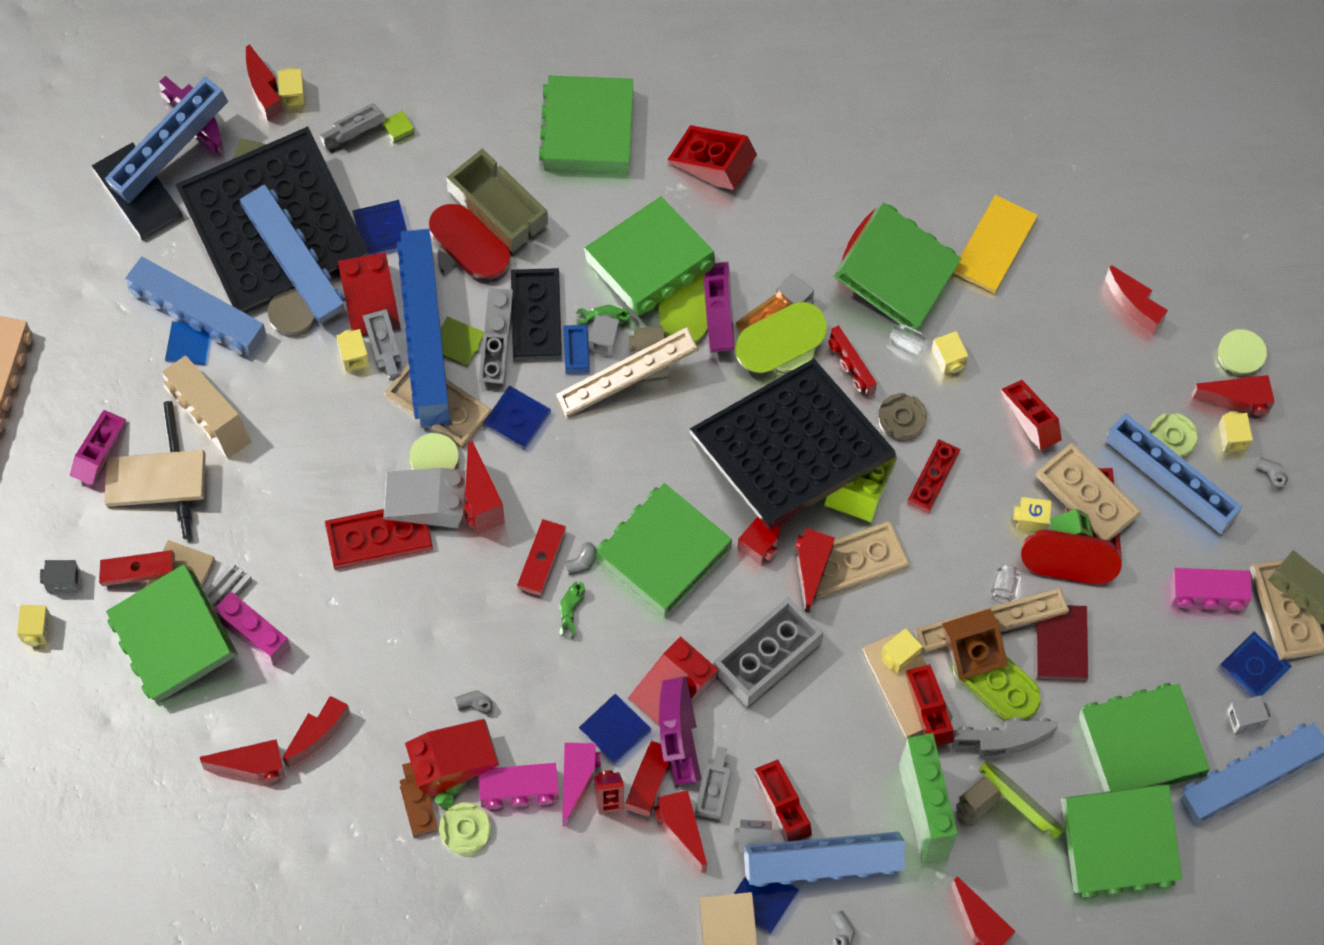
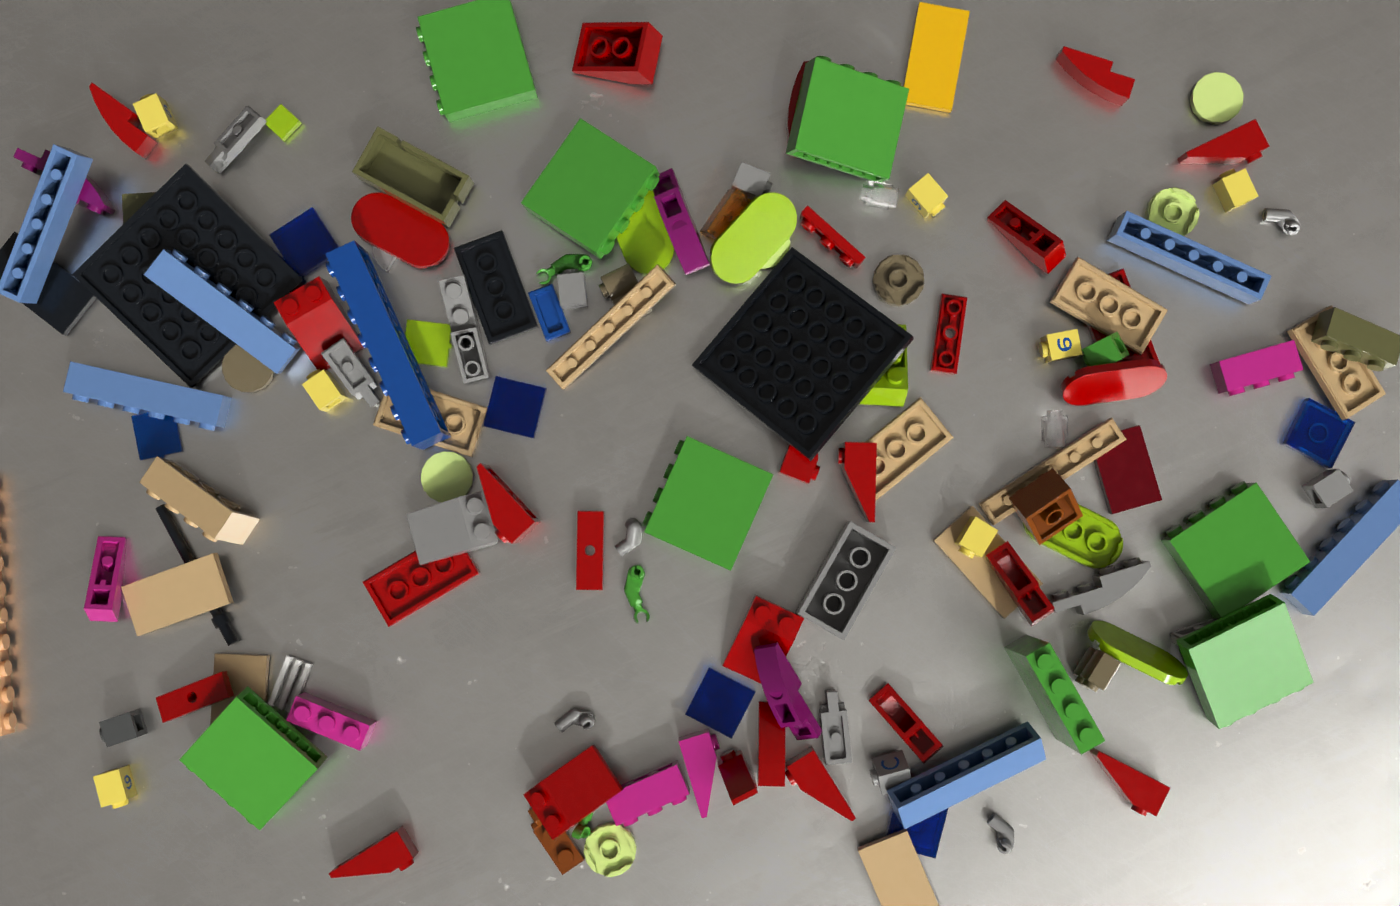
camera: 15 degrees left, 20 degrees up
red slope [282,696,350,767] -> none

